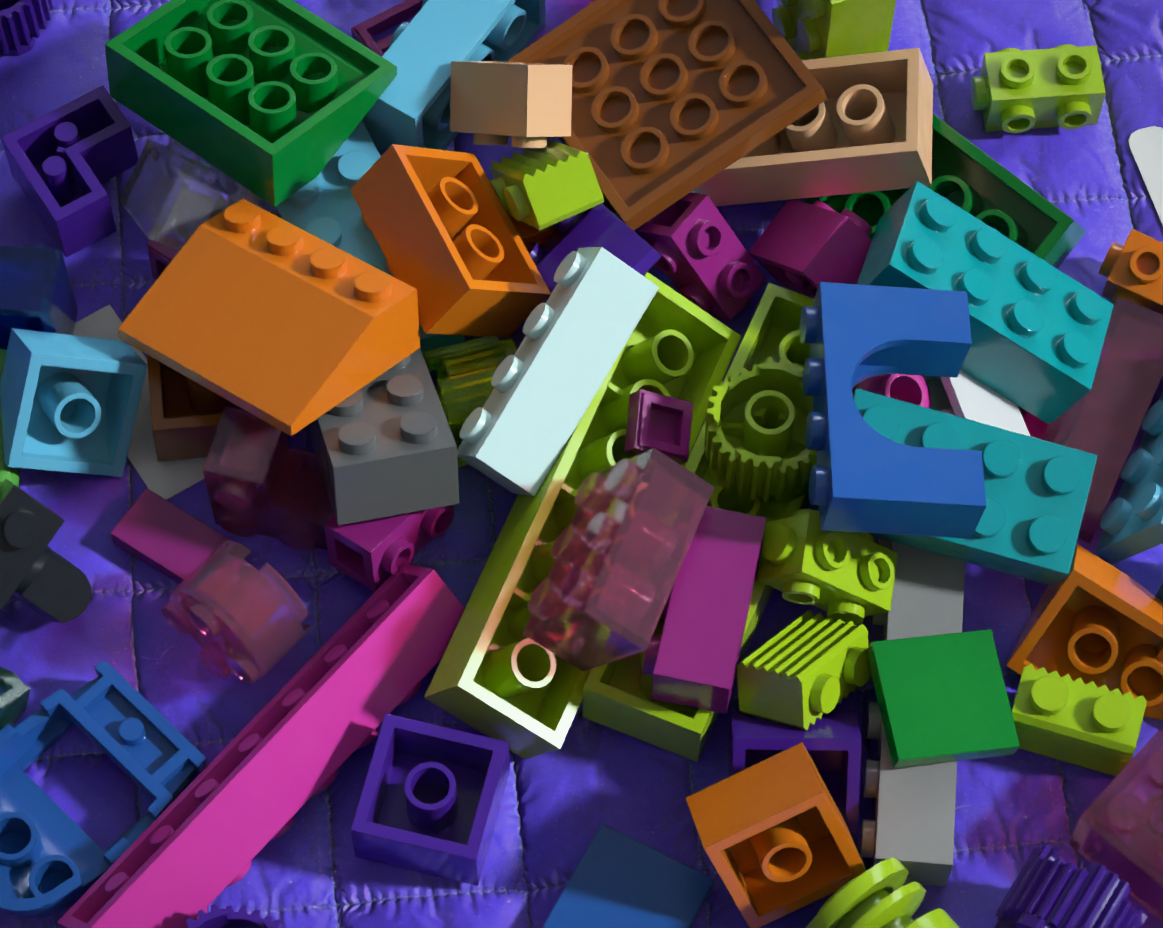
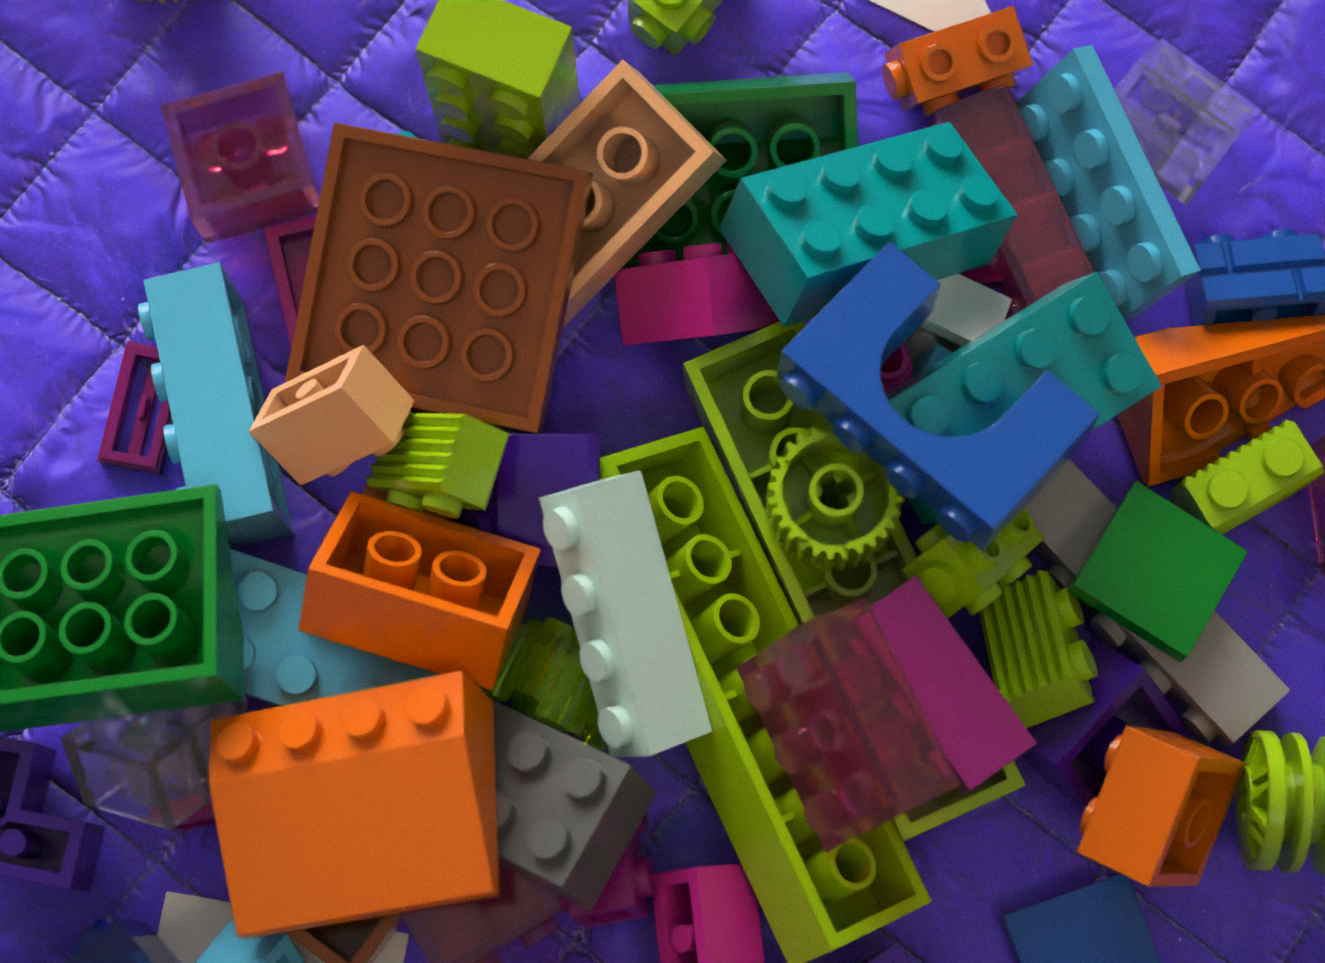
camera: 45 degrees left, 15 degrees up
magenta tile [624,389,693,466] -> none
magenta brick [635,192,766,320] -> none

